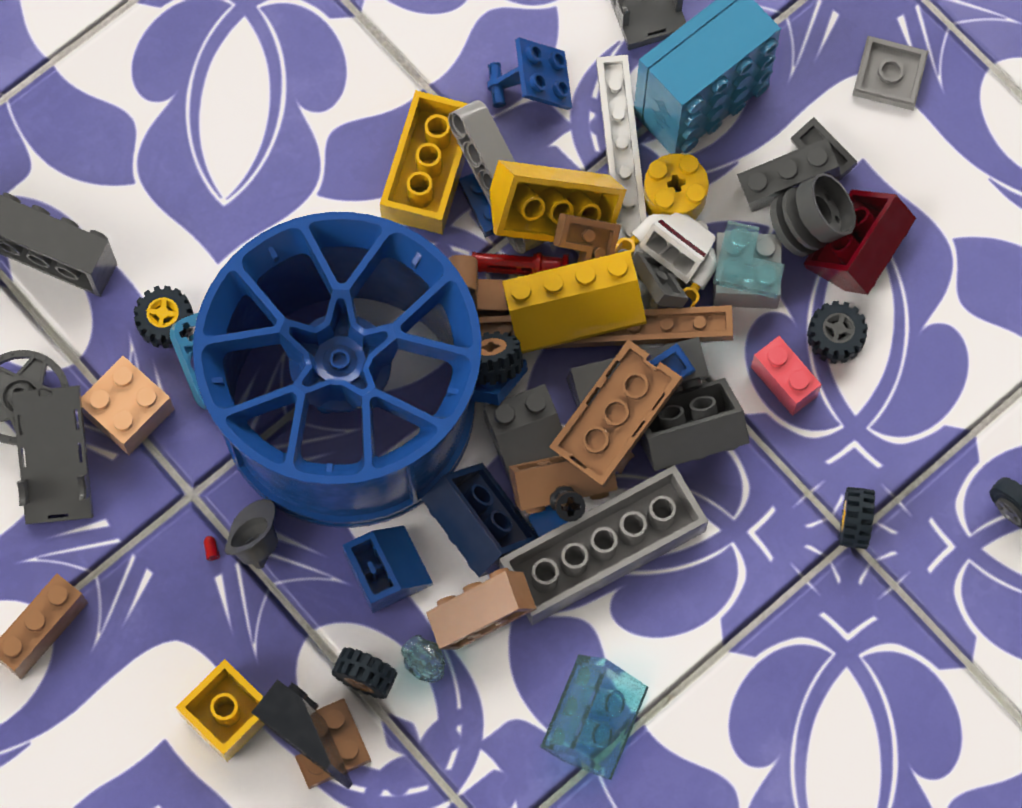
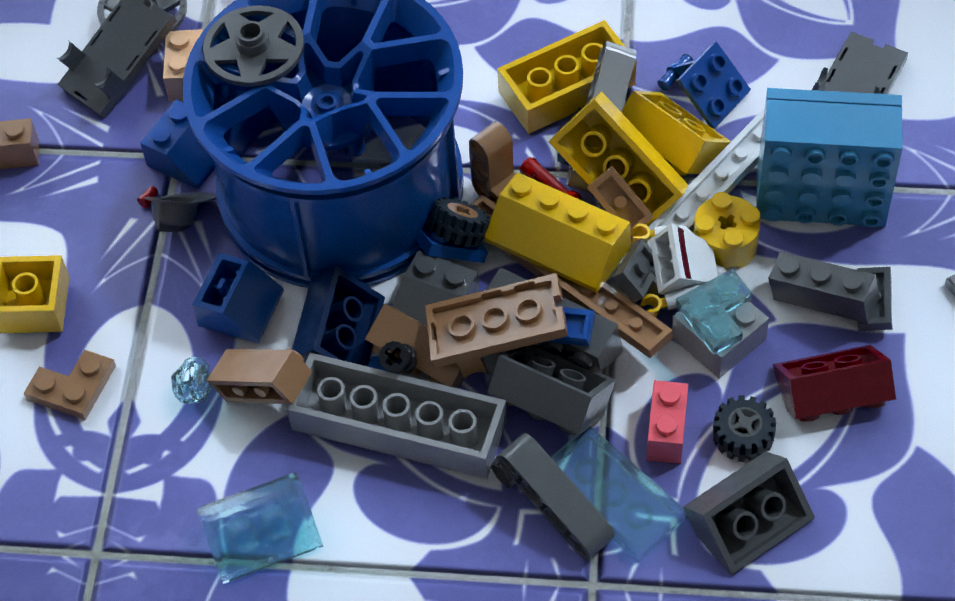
camera: 50 degrees right, 15 degrees down
black slope [251,679,353,789] -> none
black wheel [332,647,398,699] -> none
dark grey wheel [770,173,856,257] -> none
black wheel [839,487,875,549] -> none
none -> blue slope [140,99,215,189]
none -> dark grey wheel [203,5,304,87]
none -> dark grey beam [491,433,615,560]
none -> clear light blue tile [551,426,688,563]
none -> yellow slope [621,90,731,176]
none -> dark grey slope [683,451,815,575]

